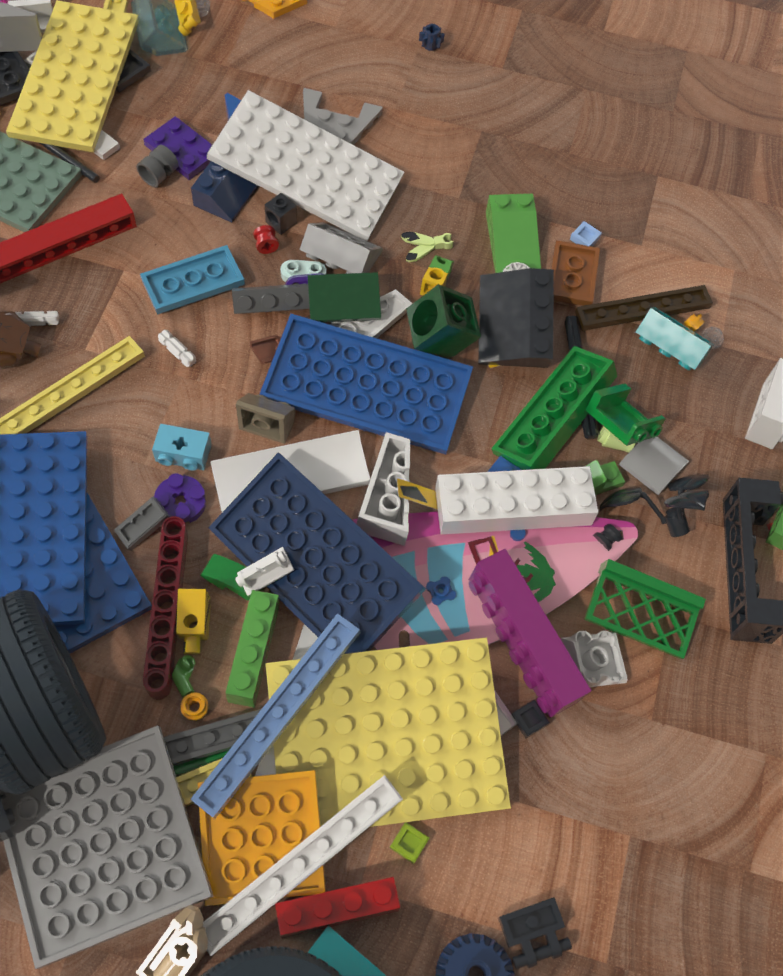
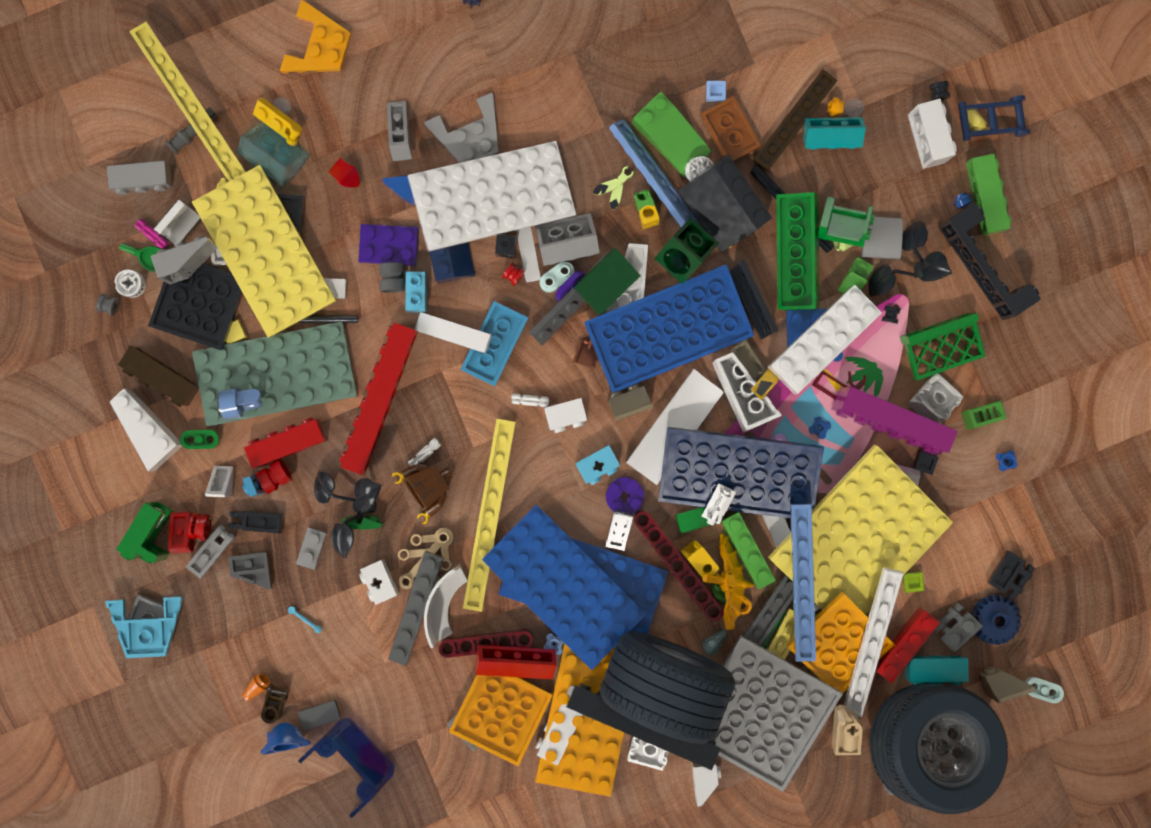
camera: 35 degrees left, 25 degrees up
none -> red tile [328,158,360,188]
none -> light grey slope [387,101,412,161]
none -> medium azure brick [405,272,428,313]
none -> white tile [415,312,492,354]
none -> white sticker [516,227,541,282]
none -> white brick [544,398,587,433]
none -> medium blue plate [609,119,704,229]
none -> clear light blue cone [700,628,729,656]
none -> light orange bar [703,534,754,630]
none -> black fence [729,260,779,340]
none -> dark tan plate [730,339,767,380]
none -> dark grey plate [933,602,983,653]
none -> bright green slope [961,401,1007,430]
none -> blue plate [996,450,1018,471]

